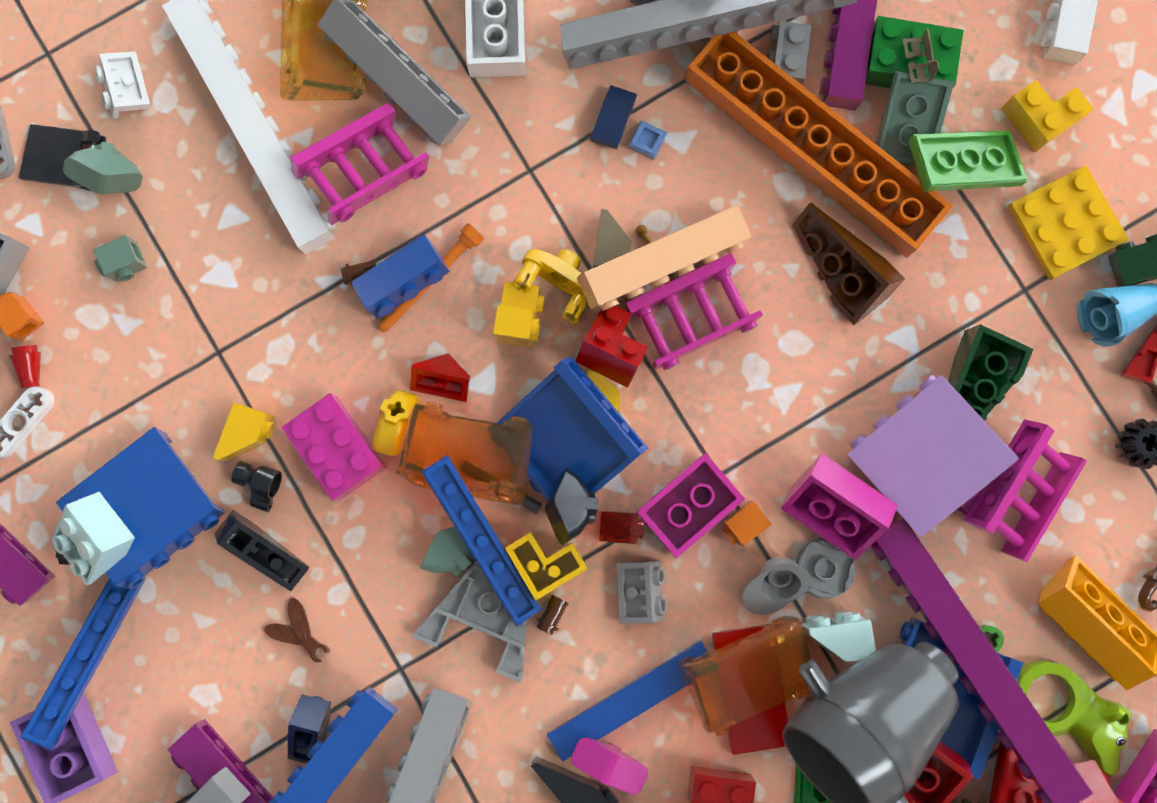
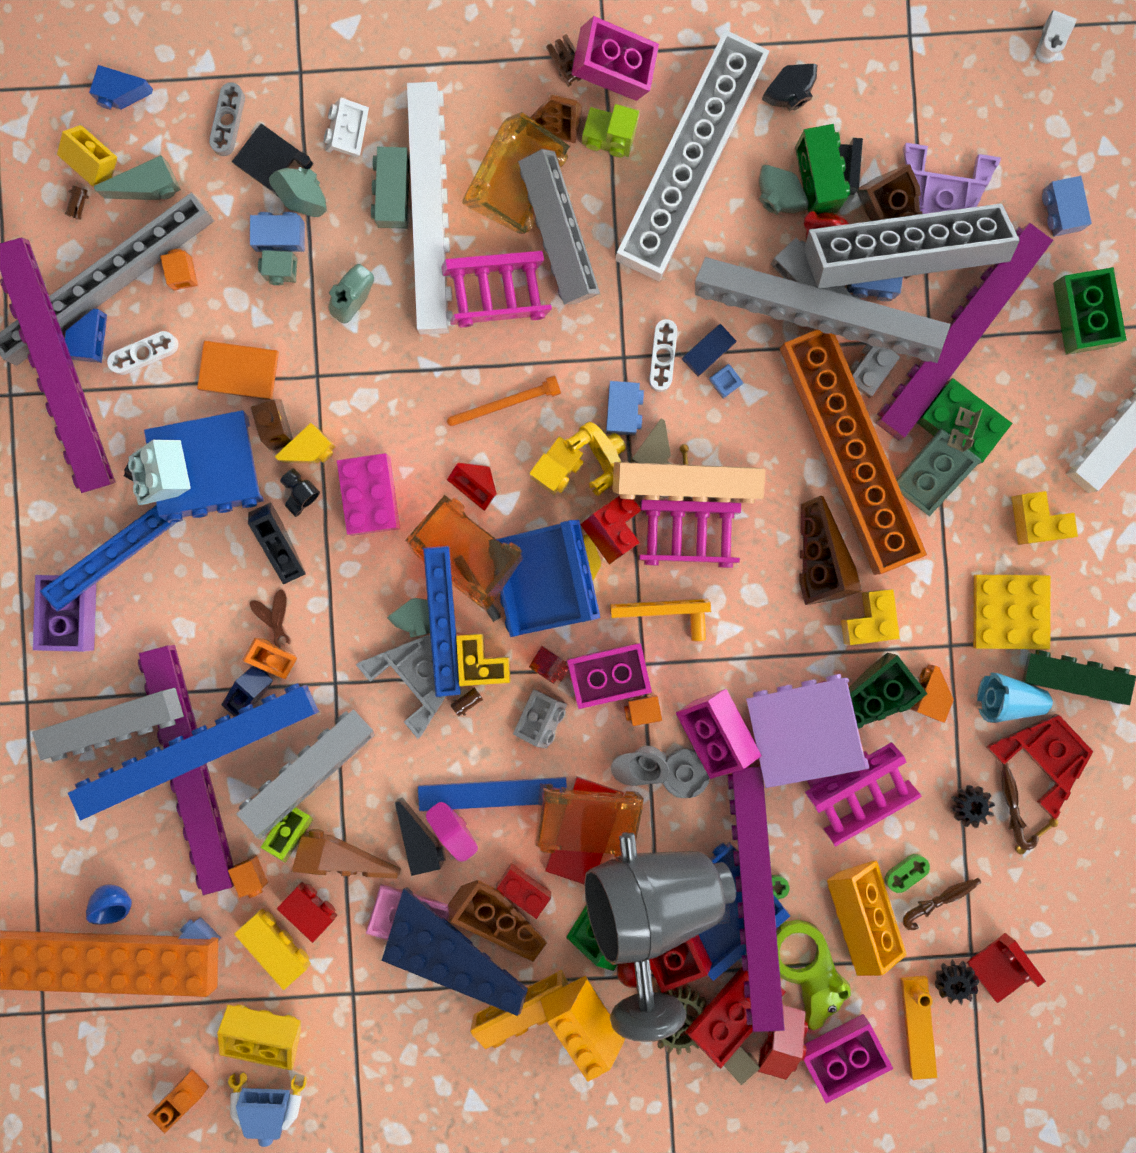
camera: 25 degrees right, 5 degrees up
red cone [9,345,41,388] -> none
reddish brown pin [340,259,376,286] -> none
blue brick [351,234,450,319] -> none
yellow piece [371,390,421,456] -> none
piece [545,468,598,545] -> none
light aqua slope [798,611,876,662] -> none
bright green tile [908,131,1028,192] -> none
none -> orange tile [197,341,279,400]
none -> orange slope [242,638,297,679]
none -> medium blue brick [250,212,305,252]
none -> reddish brown torso [251,399,293,451]
none -> sand green piece [328,264,374,323]
none -> sand green brick [371,147,410,229]
none -> medium blue brick [606,381,644,436]
none -> light orange piece [610,598,711,641]
none -> white beam [649,319,677,392]
none -> yellow brick [841,589,900,645]
none -> bright green beam [885,854,930,893]
none -> orange slope [910,664,954,723]

